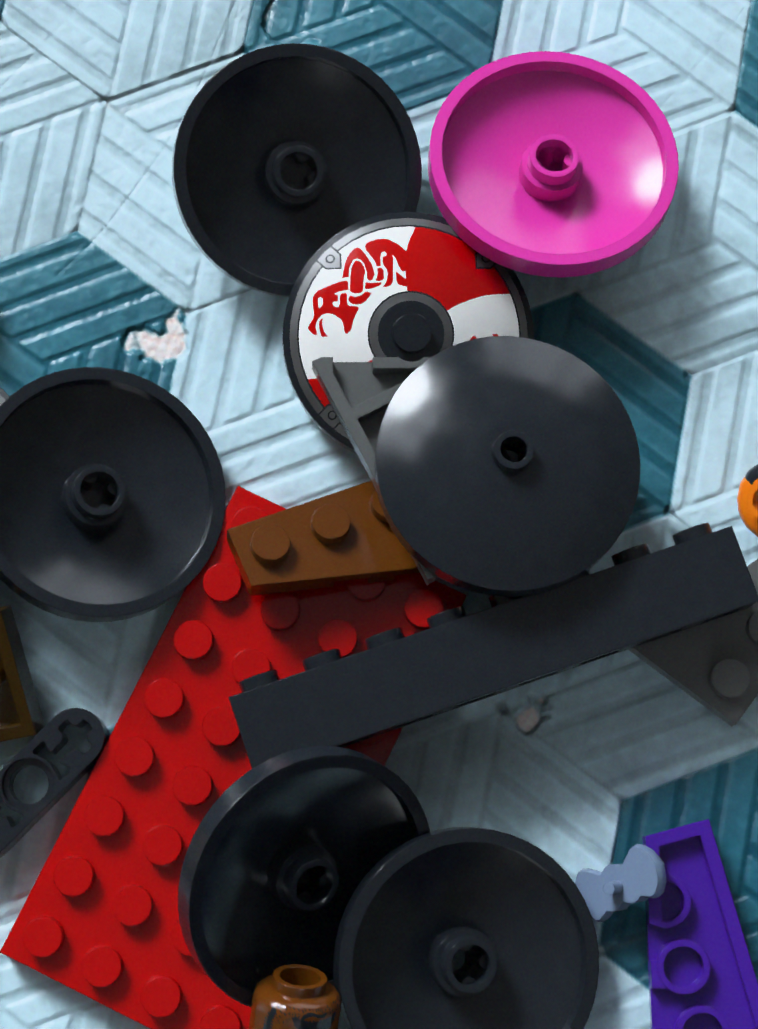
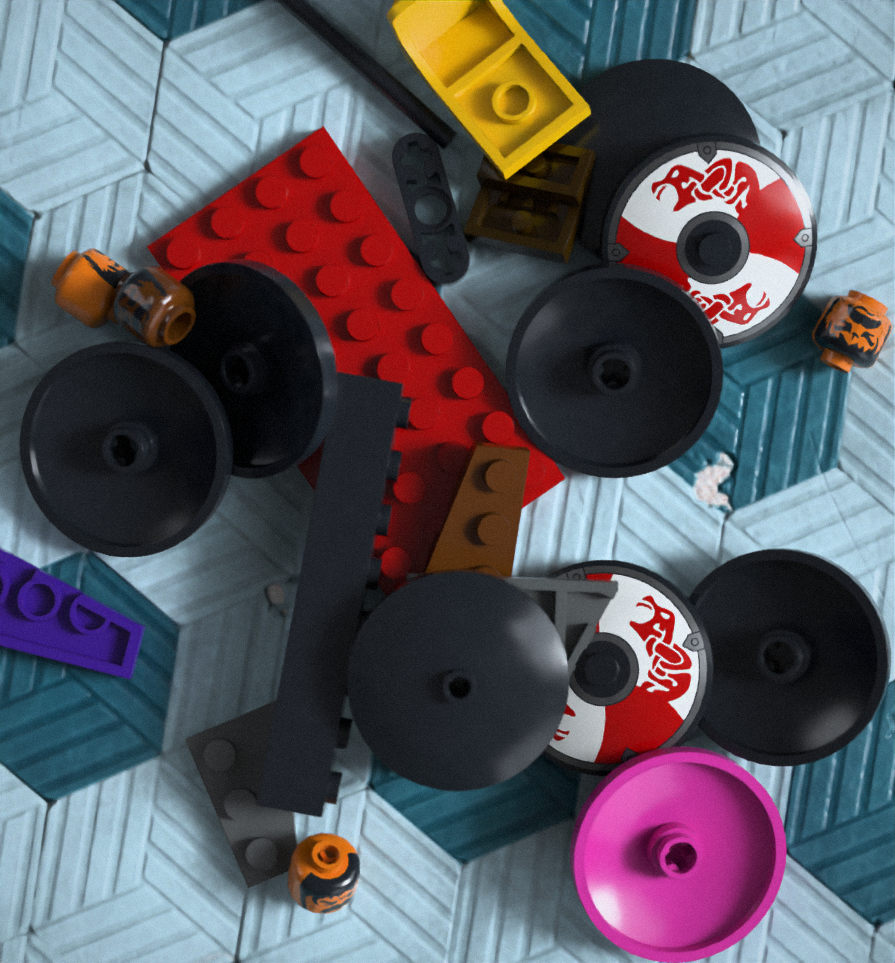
camera: 115 degrees right, 10 degrees up
sand blue piece [575,844,667,922] -> none

